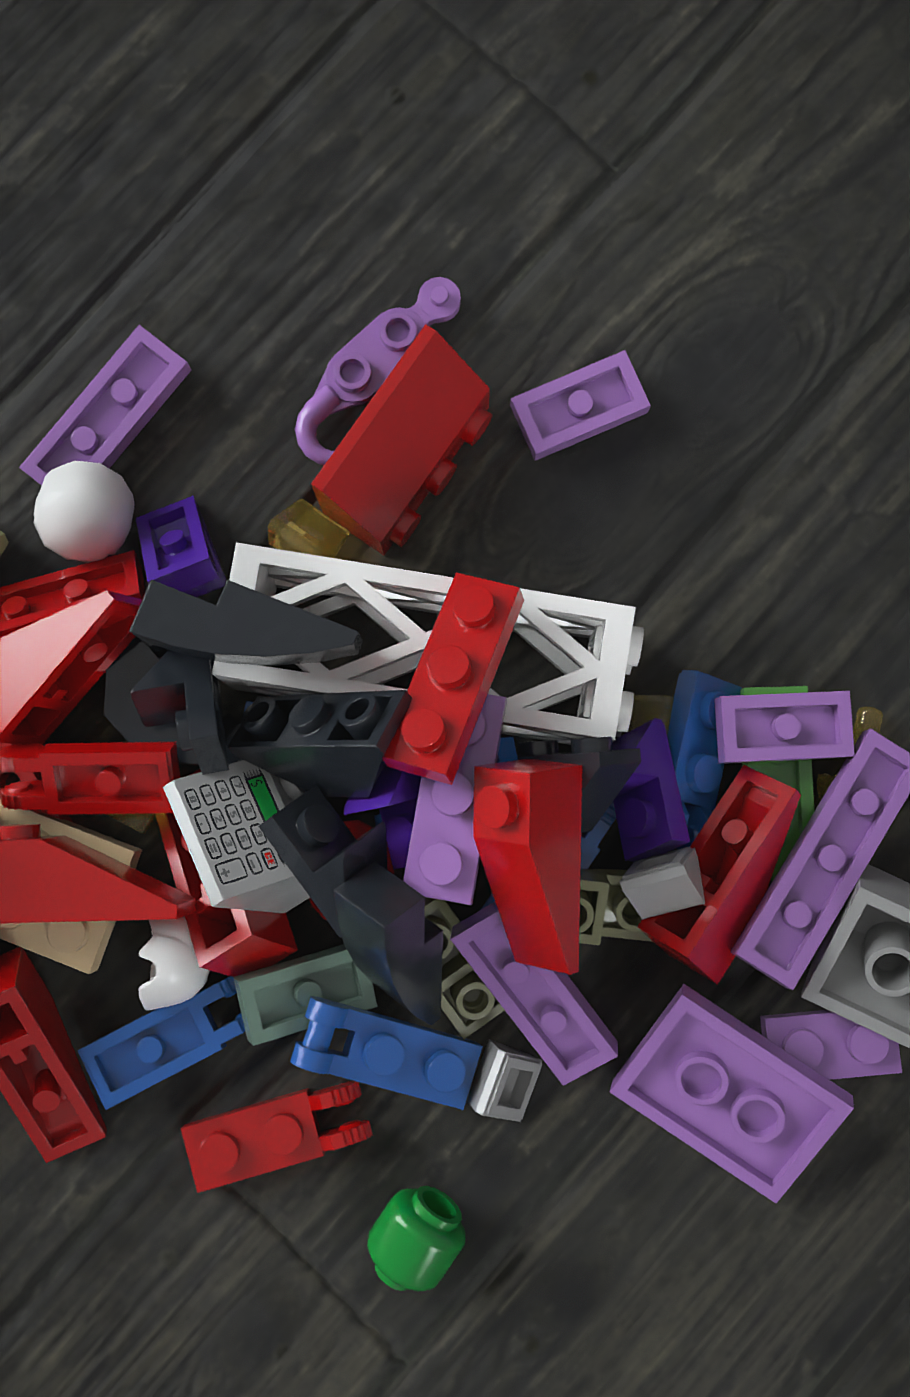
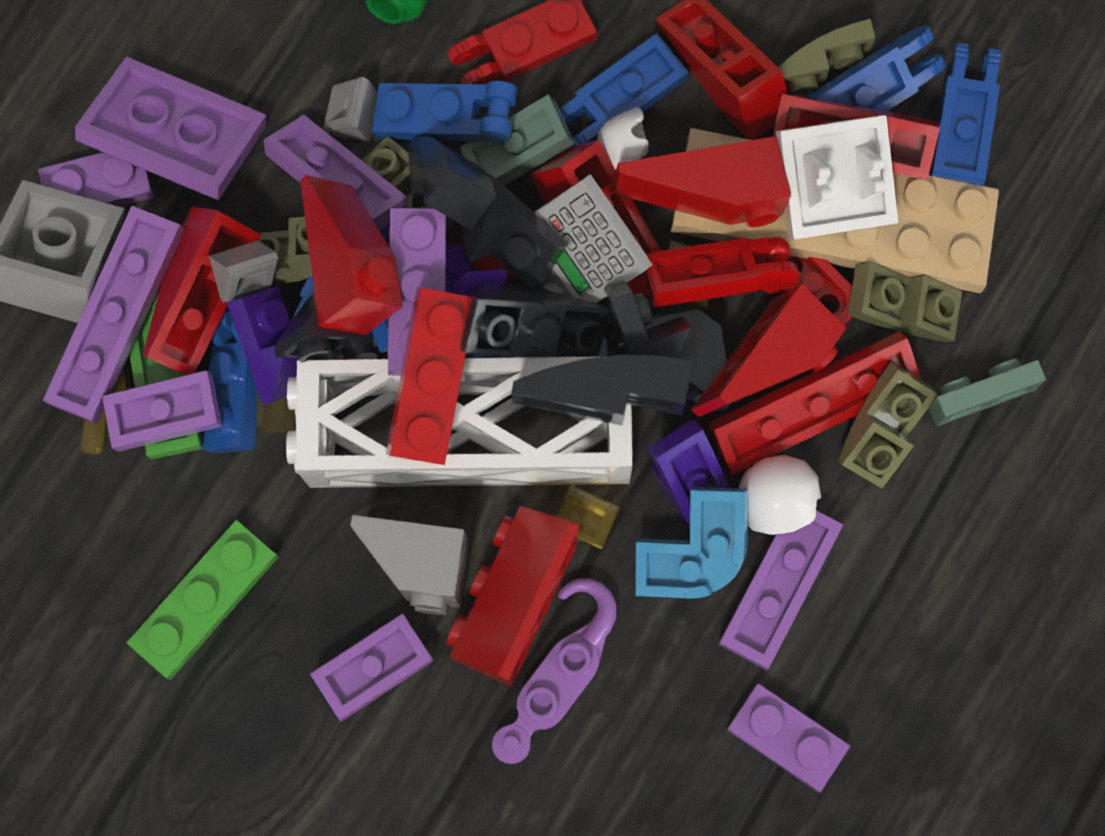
camera: 170 degrees right, 5 degrees down
none -> bright green plate [127,520,279,680]
none -> light grey slope [351,515,470,615]
none -> dark azure plate [636,487,748,599]
none -> medium lavender plate [726,684,850,793]

